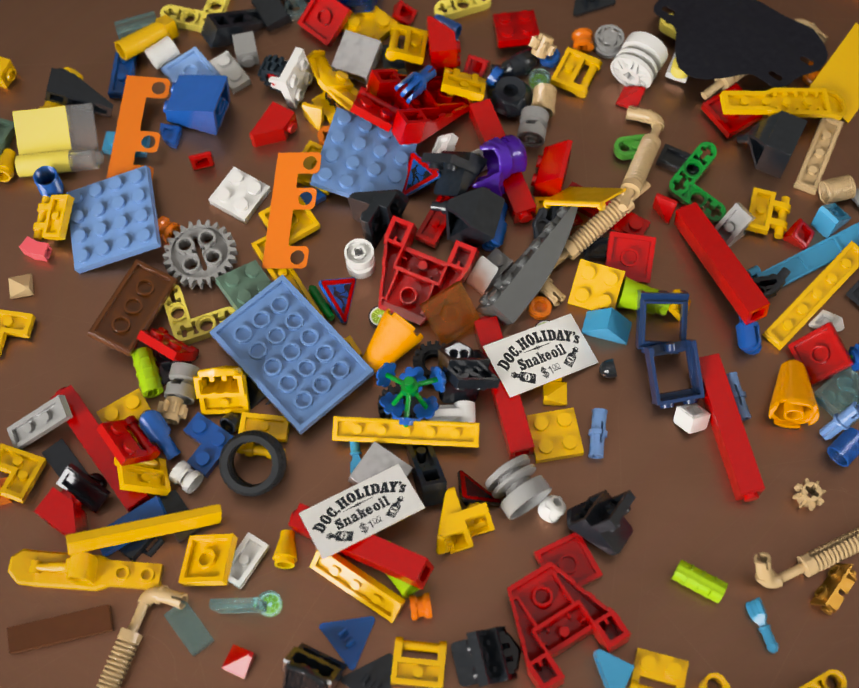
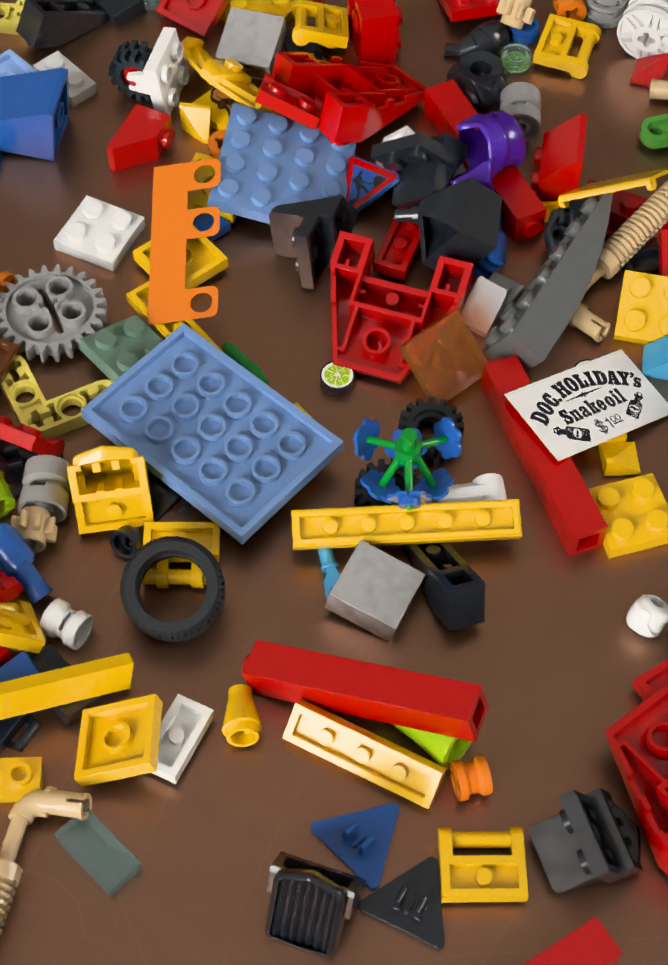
camera: 10 degrees left, 10 degrees down
blue plate [183,412,233,478] -> none
red slope [189,151,215,170] -> none
clear light blue tile [209,597,268,614] -> none
slope [221,644,257,679] -> none
light grey brick [232,31,260,68] -> none
clear light blue tile [256,590,283,618] -> none
white sticker [299,464,425,560] -> none
piece [318,277,356,323] -> none
white wheel [344,238,376,279] -> none
light orange cone [362,308,424,374] -> none
blue arm [394,65,436,104] -> none
yellow piece [436,487,495,555] -> none
black piece [438,340,500,403] -> none
yellow plate [440,67,486,101] -> none
piece [457,470,501,506] -> none
red slope [463,54,491,78] -> none
light grey wheel [485,454,552,520] -> none
blue tile [486,66,504,87] -> none
orange tile [528,296,552,320] -> none
tan piece [532,83,557,118] -> none

